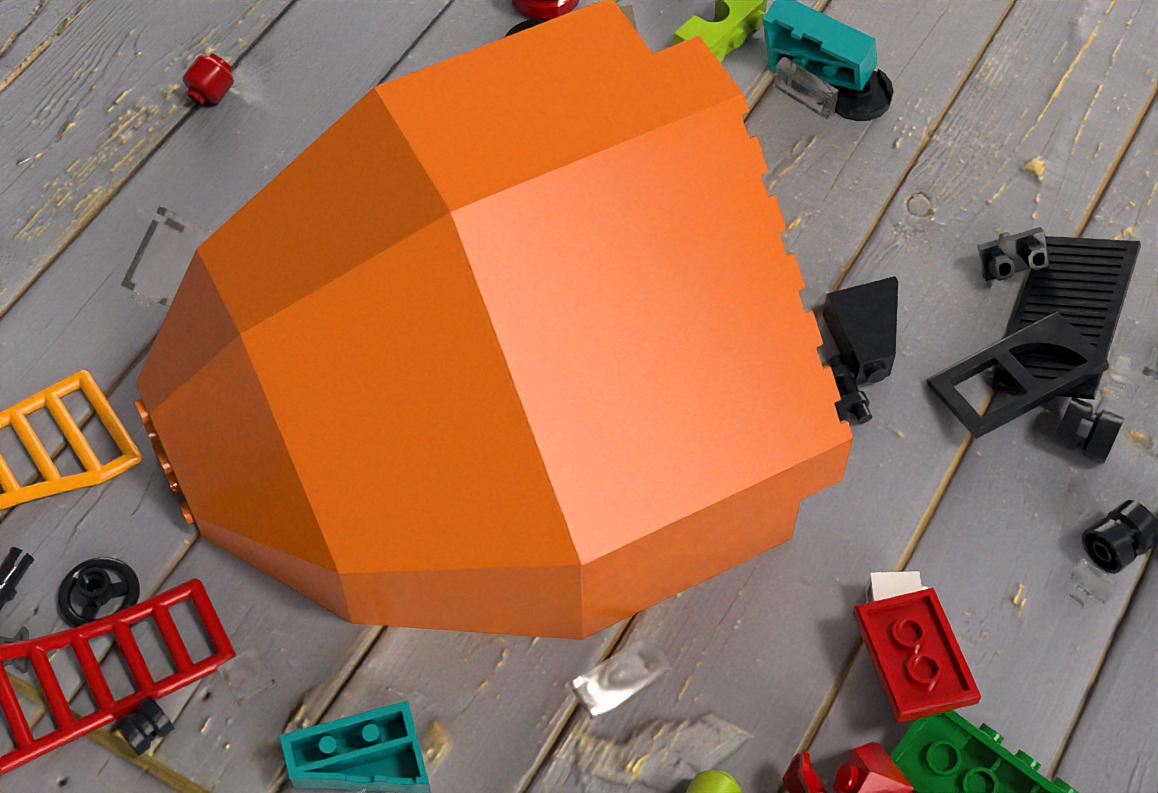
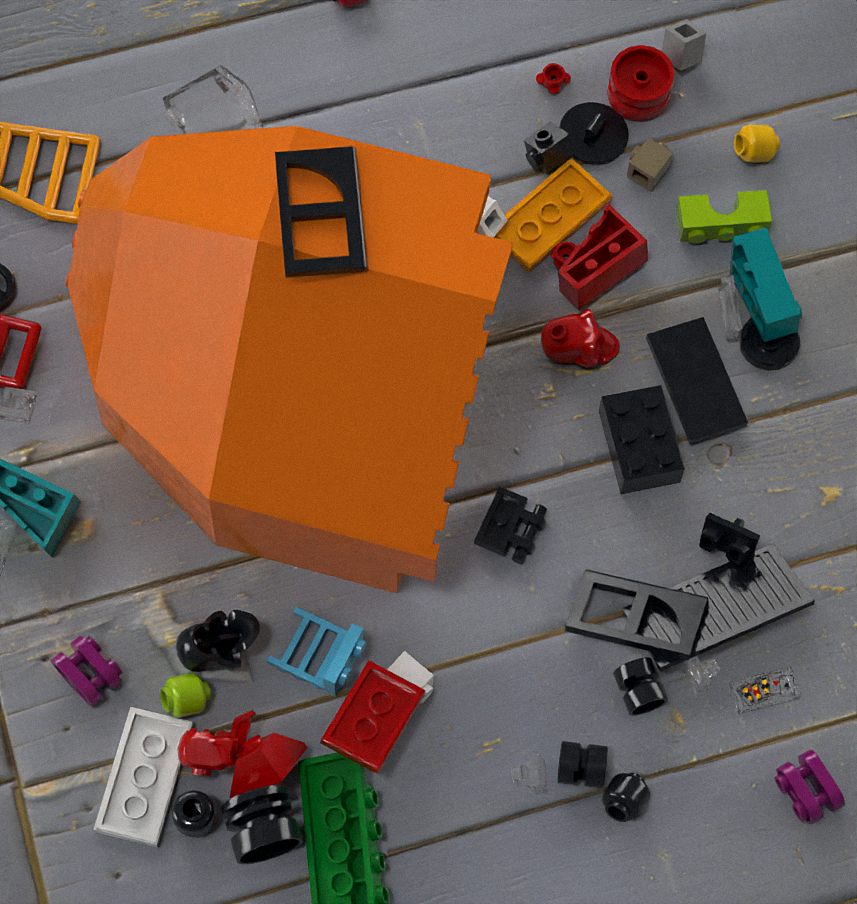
camera: 40 degrees right, 10 degrees up
clear brick [568,633,672,720] -> none
black slope [822,276,898,385] -> none
none -> black head [176,610,260,672]
none -> medium azure plate [266,606,367,697]
none -> black window [275,146,368,278]
none -> red plate [536,63,571,95]
none -> black brick [599,385,685,494]
none -> black tile [646,317,748,444]

